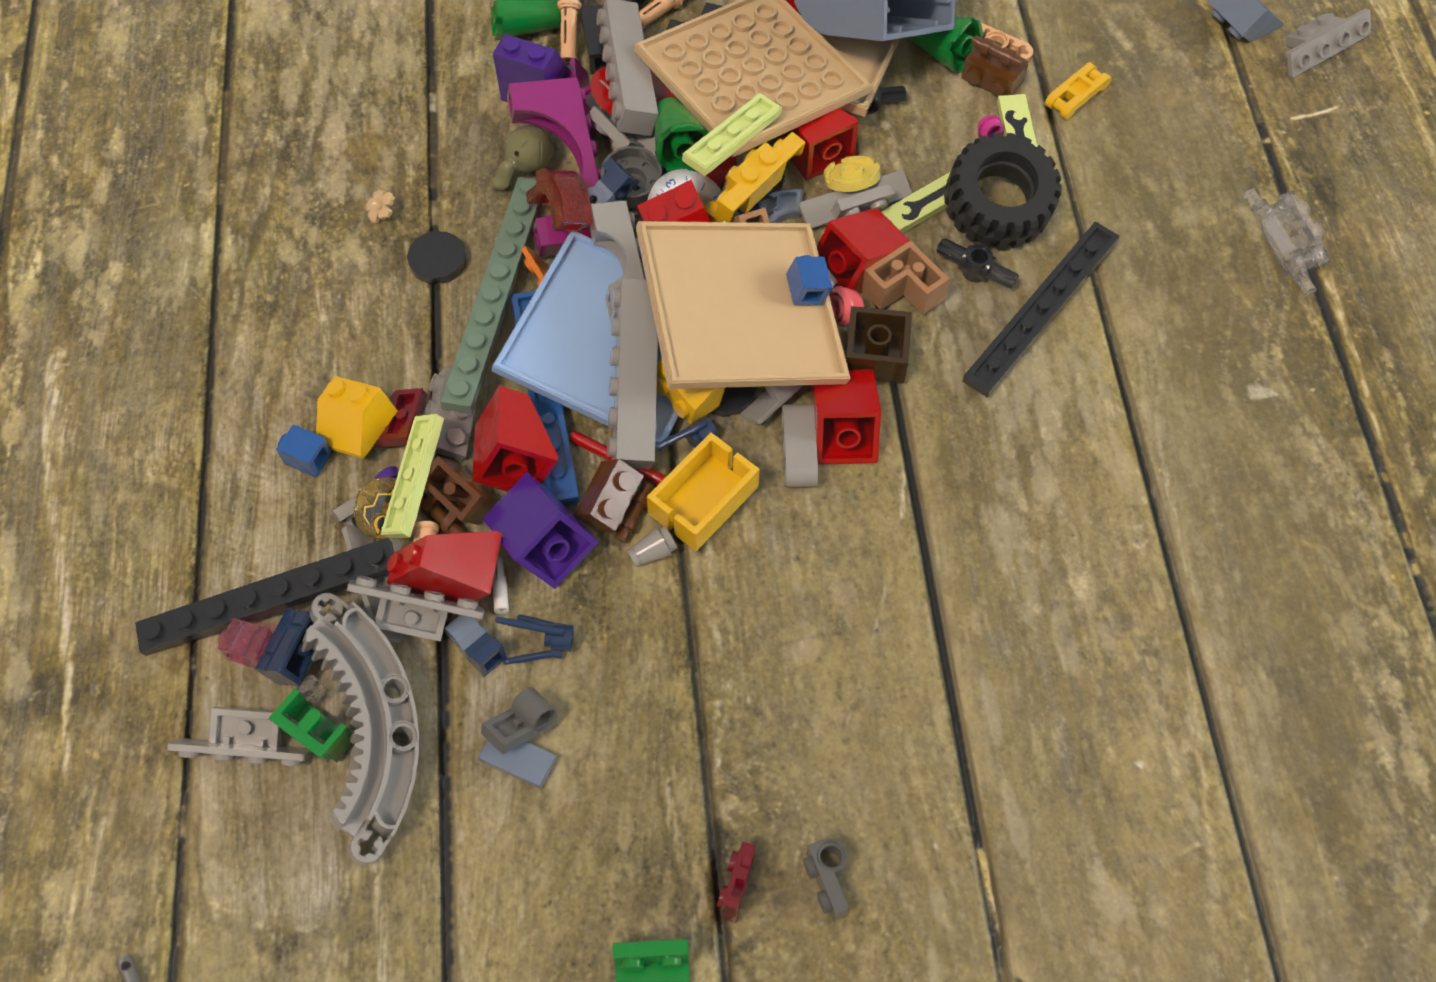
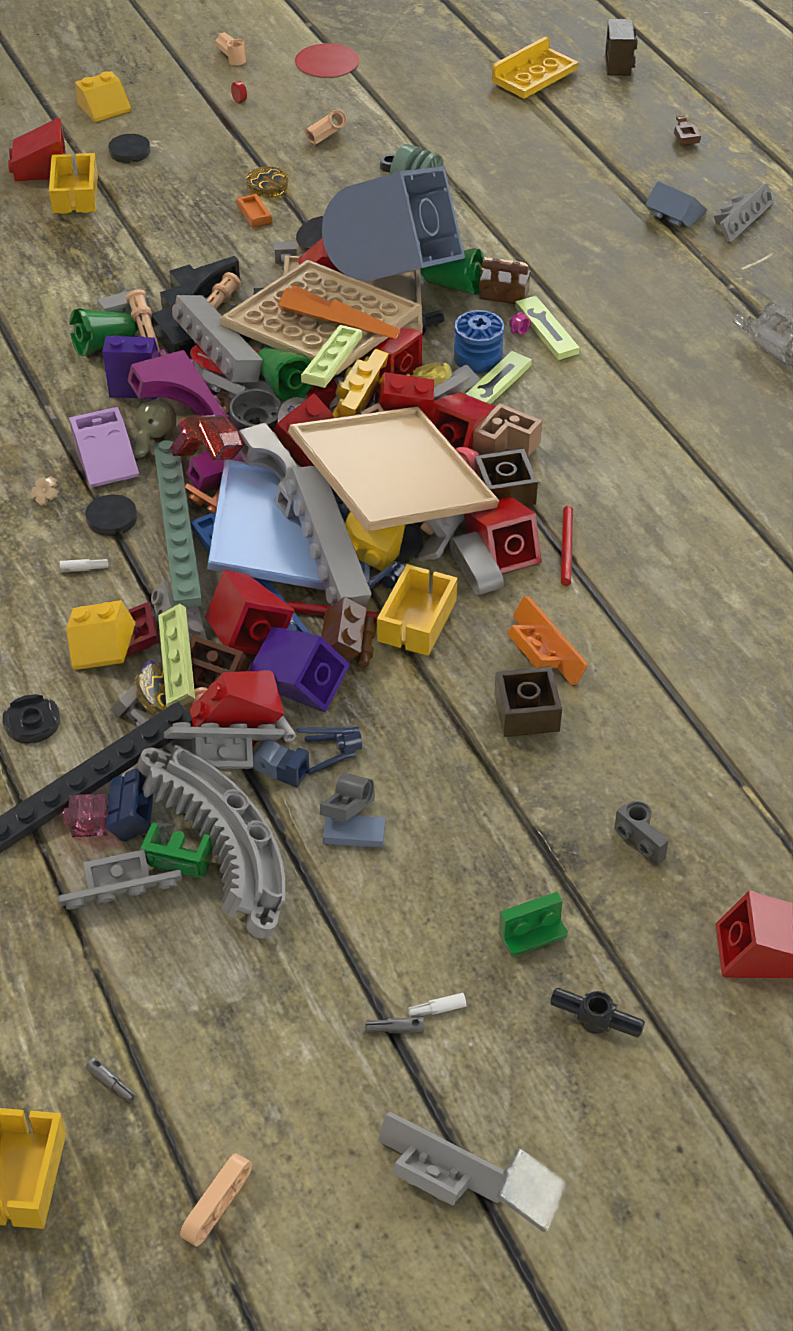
camera: 20 degrees left, 15 degrees down
blue brick [276,424,333,478] -> none
dark blue leg [581,157,638,212] -> none
light grey cone [627,526,678,567] -> none
dark red wing [717,841,756,923] -> none
blue brick [786,255,832,305] -> none
black axle [936,238,1019,289] -> none
black tyre [944,133,1062,250] -> none
black plate [962,221,1120,398] -> none
yellow plate [1045,62,1112,120] -> none
none -> black tile [3,694,60,744]
none -> white piece [60,559,108,573]
none -> lavender slope [69,407,139,488]
none -> orange wedge [278,284,400,339]
none -> red slope [375,372,434,417]
none -> blue wheel [454,310,504,373]
none -> dark brown brick [494,667,562,737]
none -> orange bracket [507,596,588,685]
none -> red bar [561,506,573,586]

